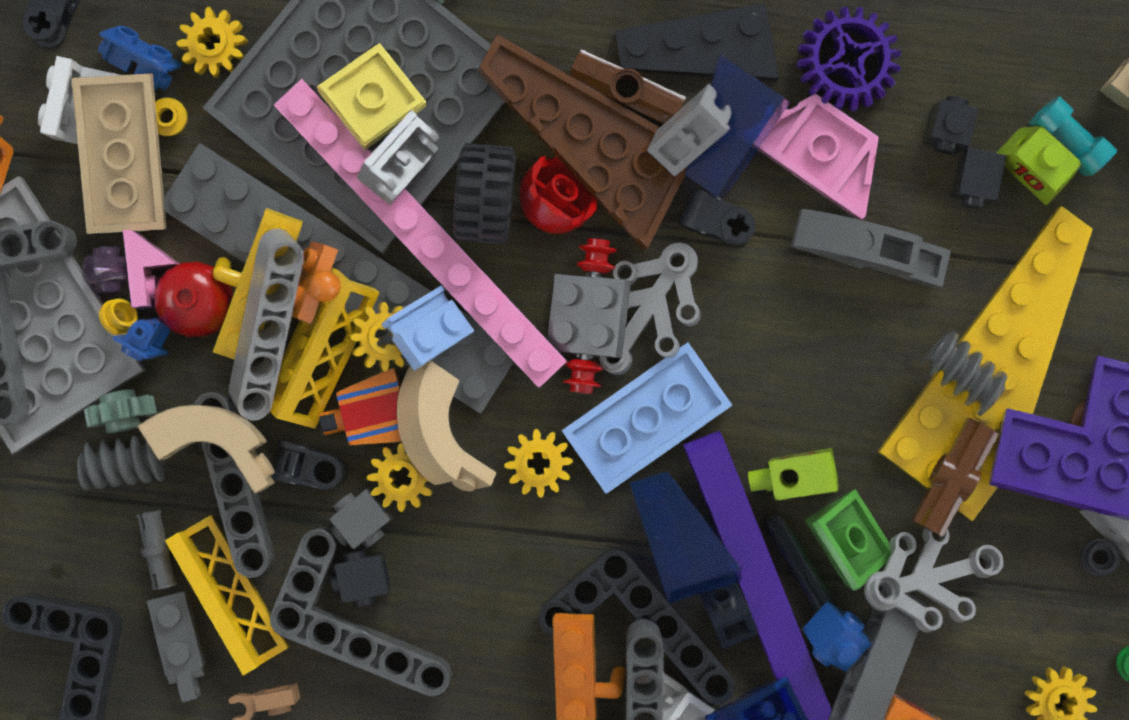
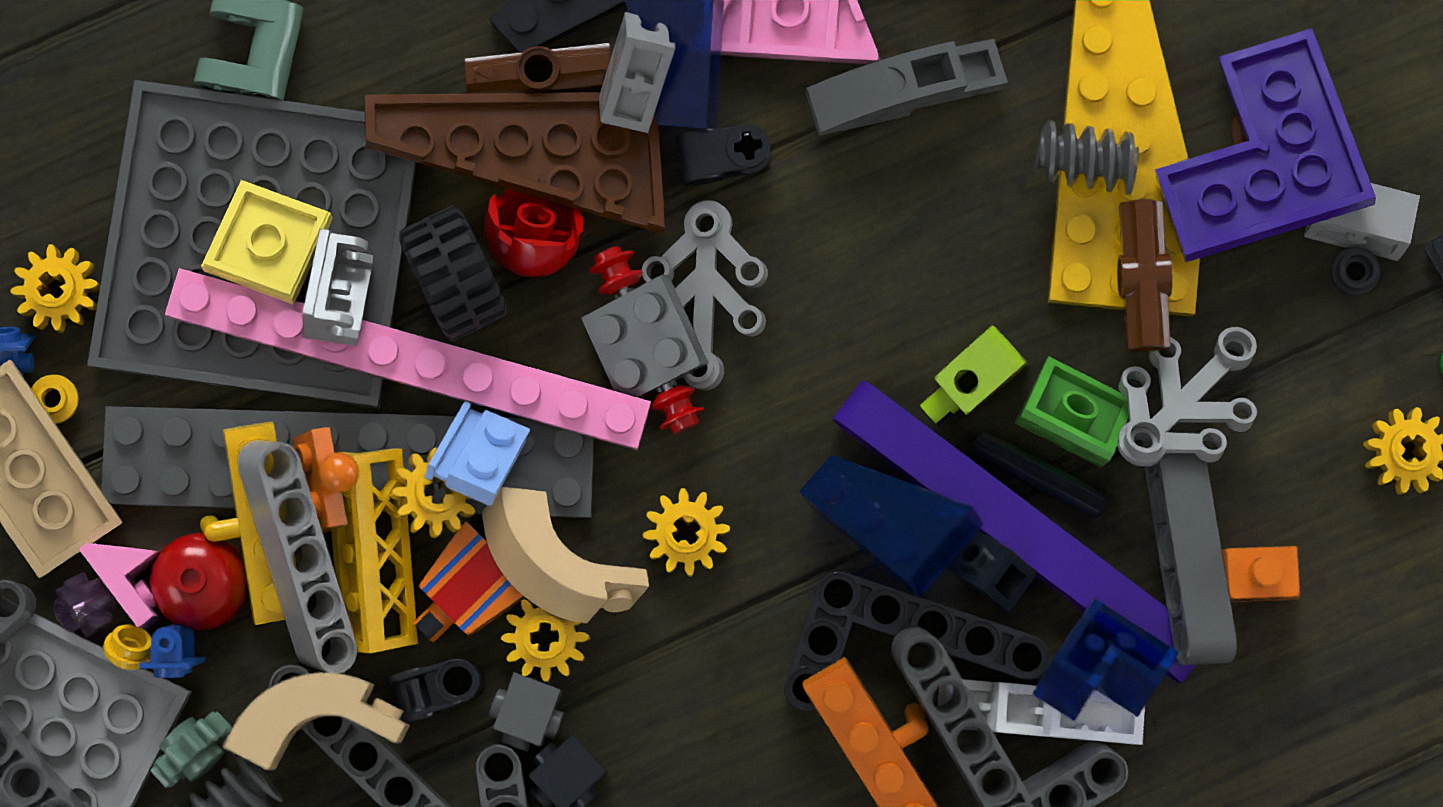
camera: 30 degrees left, 5 degrees down
light blue plate [562,342,732,494] -> none
blue brick [802,601,871,672] -> none

